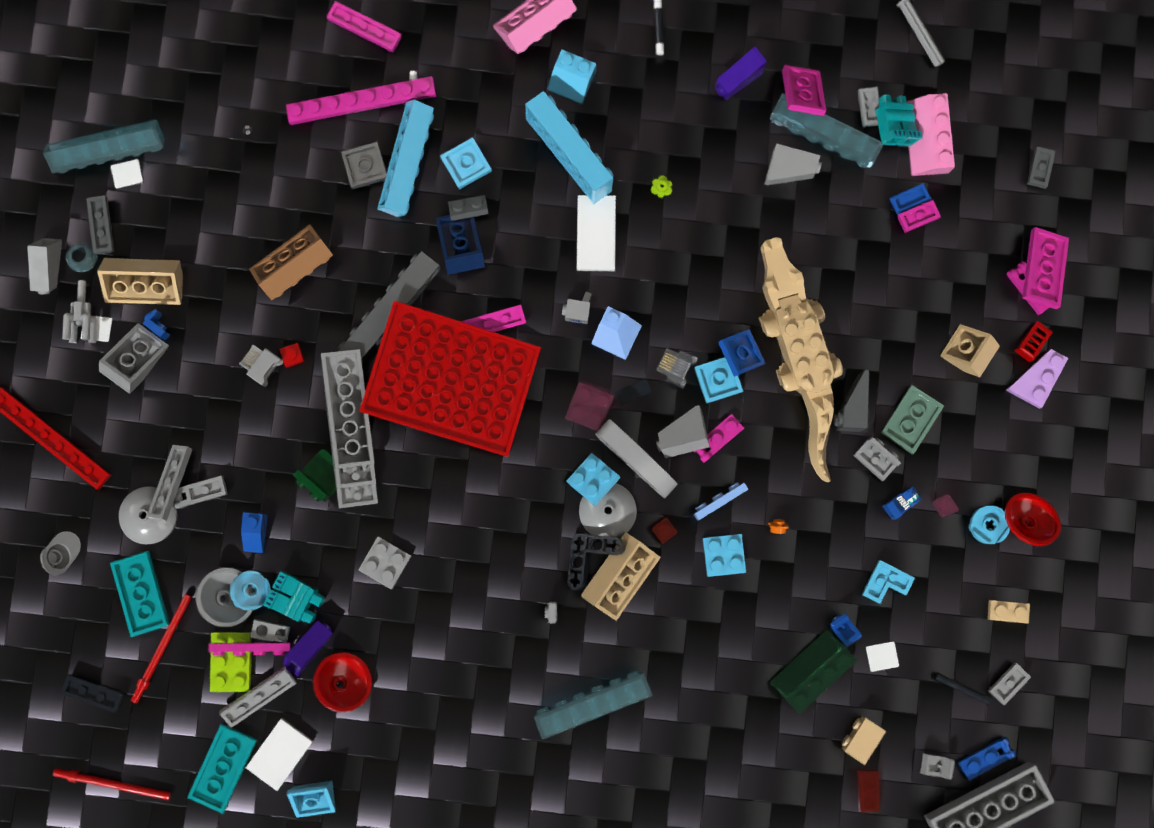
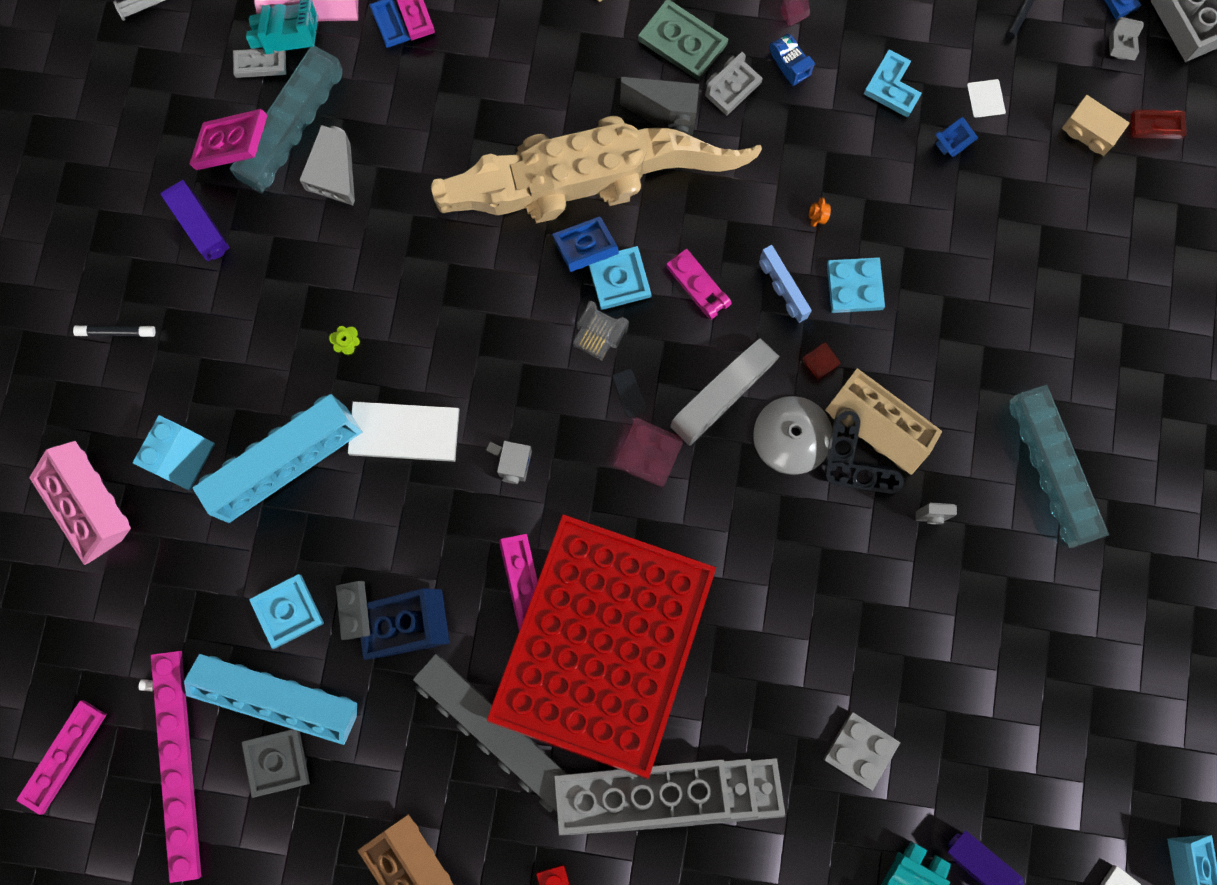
camera: 90 degrees left, 5 degrees down
dark green bracket [293,449,336,502] -> none
red dish [313,653,372,712] -> none
medium azure plate [566,453,620,506] -> none
light blue slope [591,306,642,360] -> none
light grey slope [656,405,710,458] -> none
clear green slope [770,630,857,714] -> none

